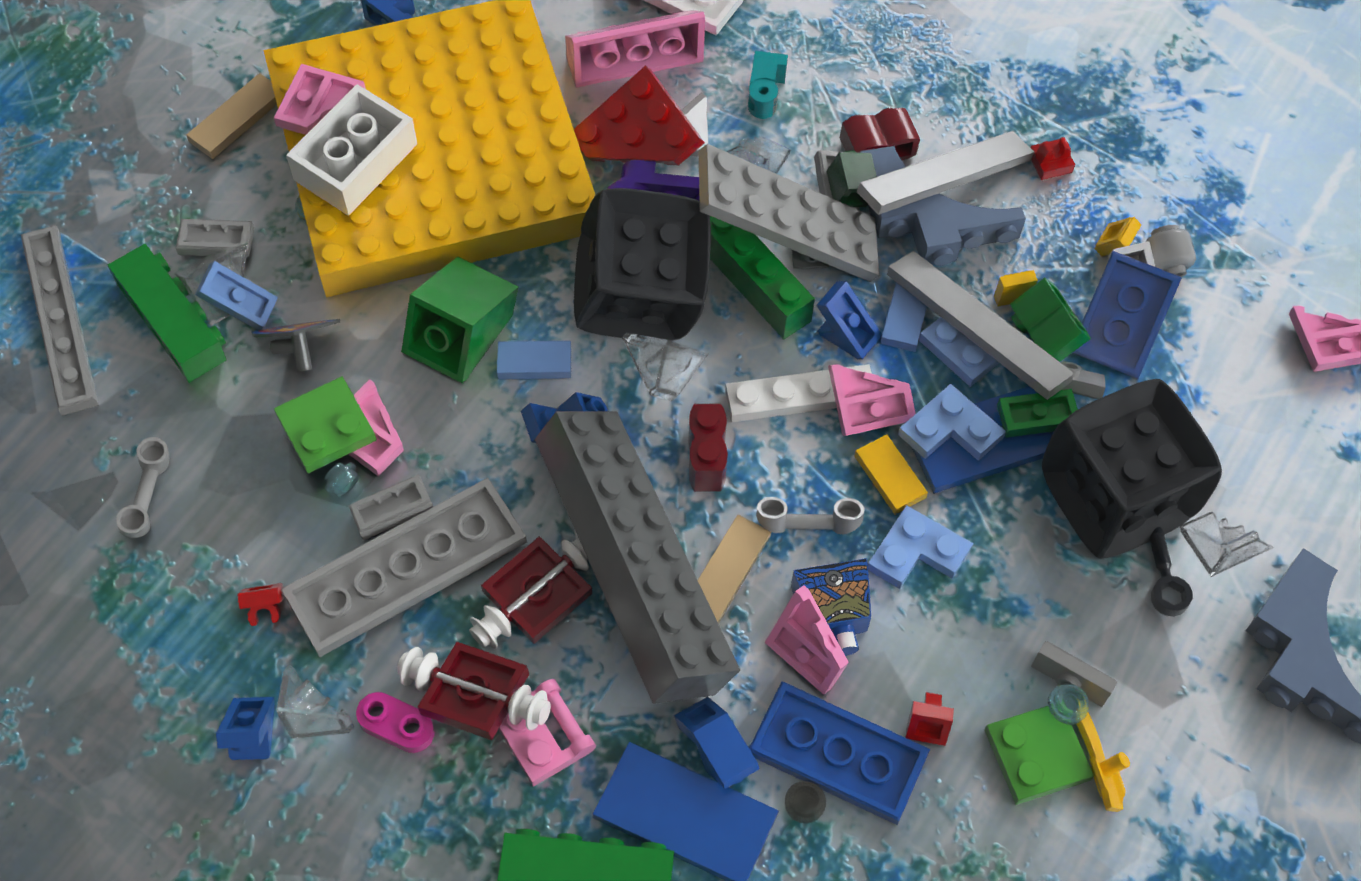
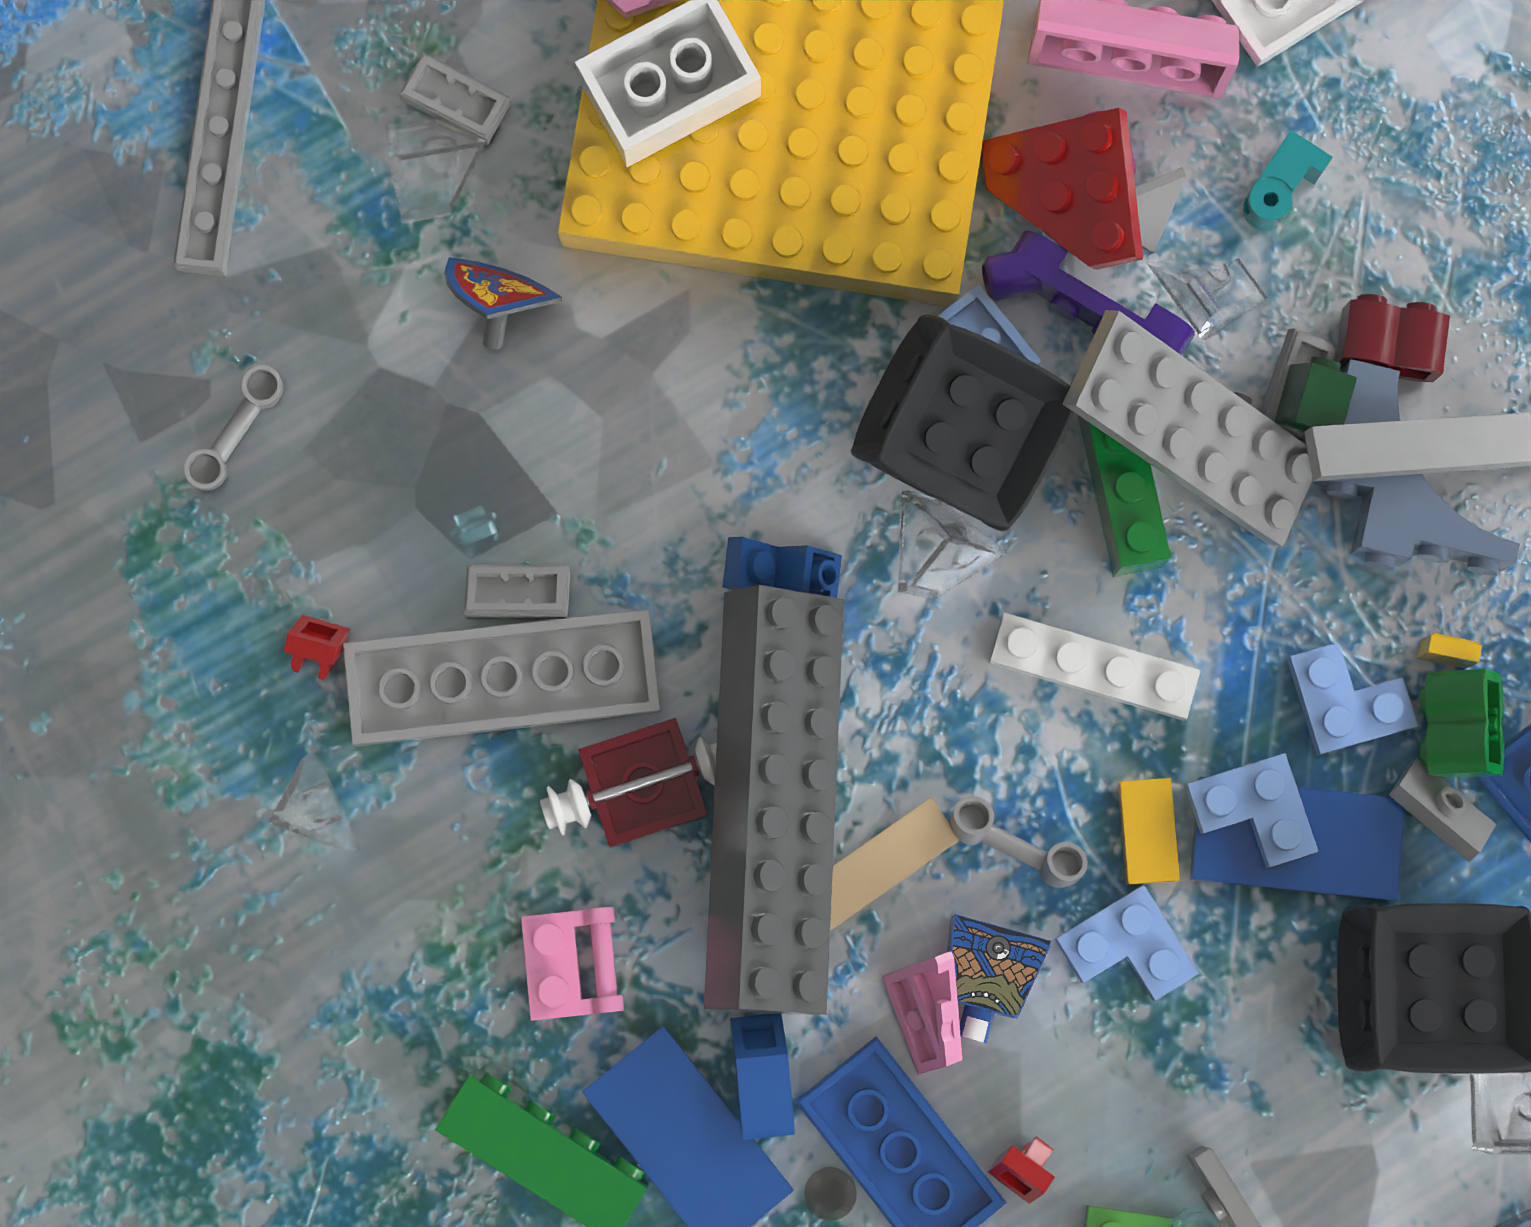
camera: 25 degrees right, 20 degrees up
green brick [107,243,227,383] -> none
medium blue plate [195,261,278,330] -> none
blue slope [216,697,275,760] -> none
bright green plate [274,376,377,473] -> none
bright pink wing [349,379,404,477] -> none
dark pink plate [356,692,435,753] -> none
dark red plate [397,642,551,741] -> none
green slope [401,257,519,383] -> none
medium blue tile [497,341,571,379] -> none
dark red brick [688,404,728,492] -> none
blue slope [816,281,882,359] -> none
bright pink wing [828,364,916,436] -> none
medium blue tile [880,282,927,352] -> none
light grey tile [887,251,1074,400] -> none
green plate [997,389,1078,438] -> none
black piece [1150,527,1193,617] -> none

